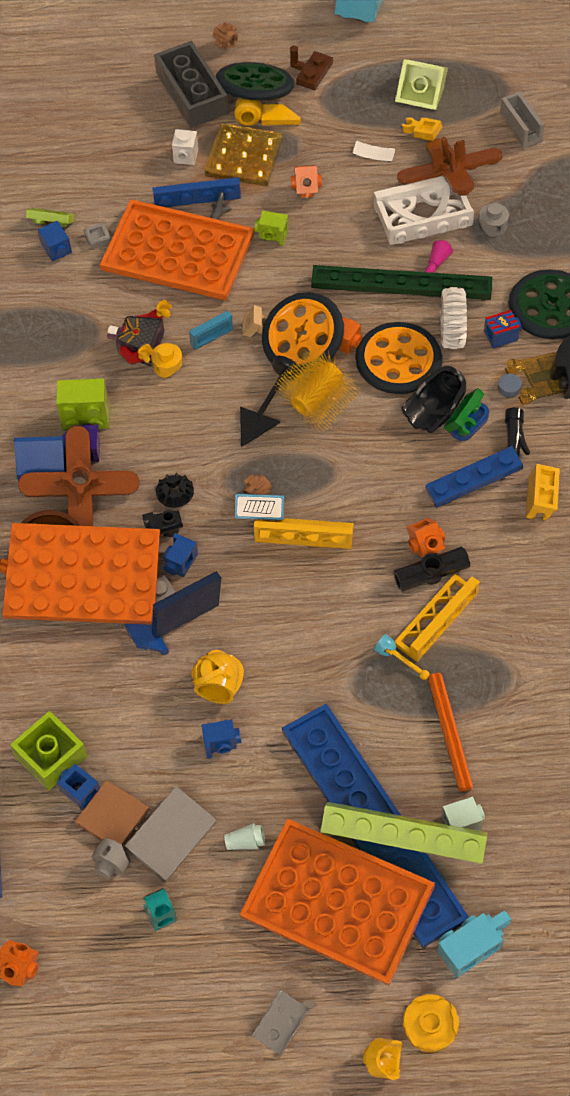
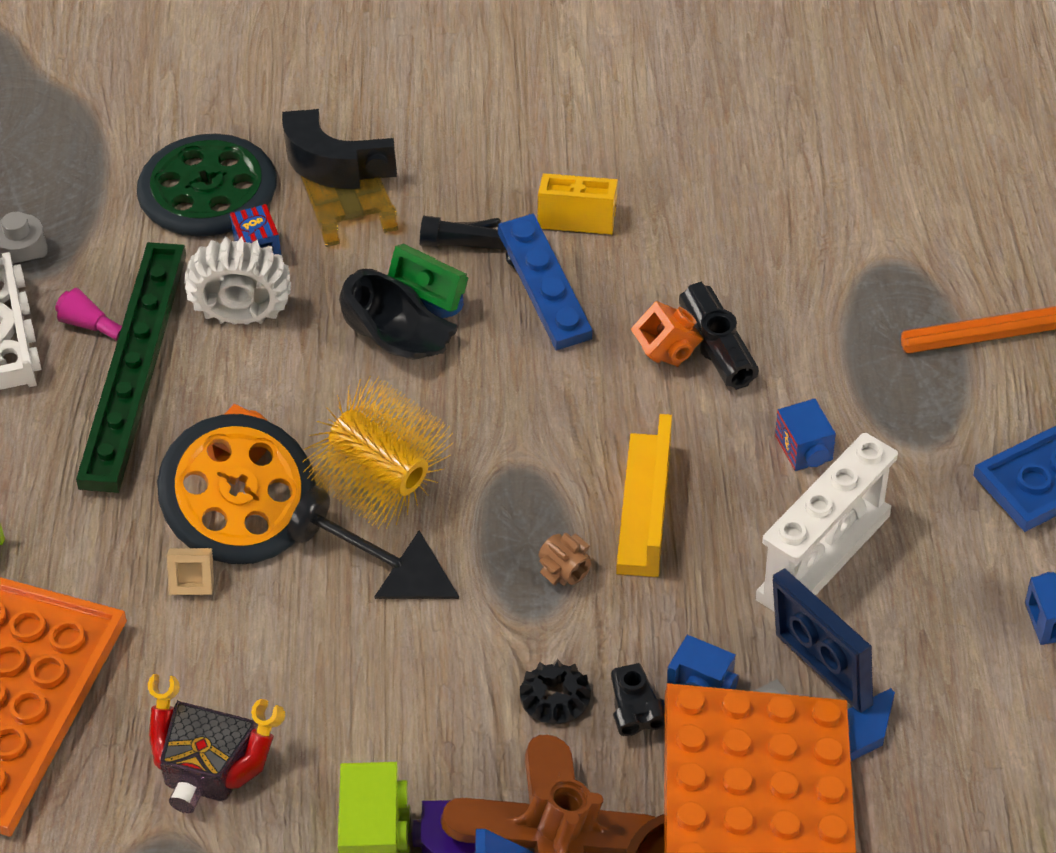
camera: 90 degrees left, 10 degrees down
yellow piece [151,343,183,378] -> none
dark azure tile [189,311,233,350] -> none
yellow helmet [191,649,244,704] -> none
tile [235,493,285,520] -> none
light orange wedge [355,322,442,394] -> none
hinge [374,634,430,680] -> none
yellow fence [395,574,480,662] -> none
sand blue tile [498,374,522,397] -> none
none -> white fence [756,433,898,612]
none -> blue brick [775,399,836,471]

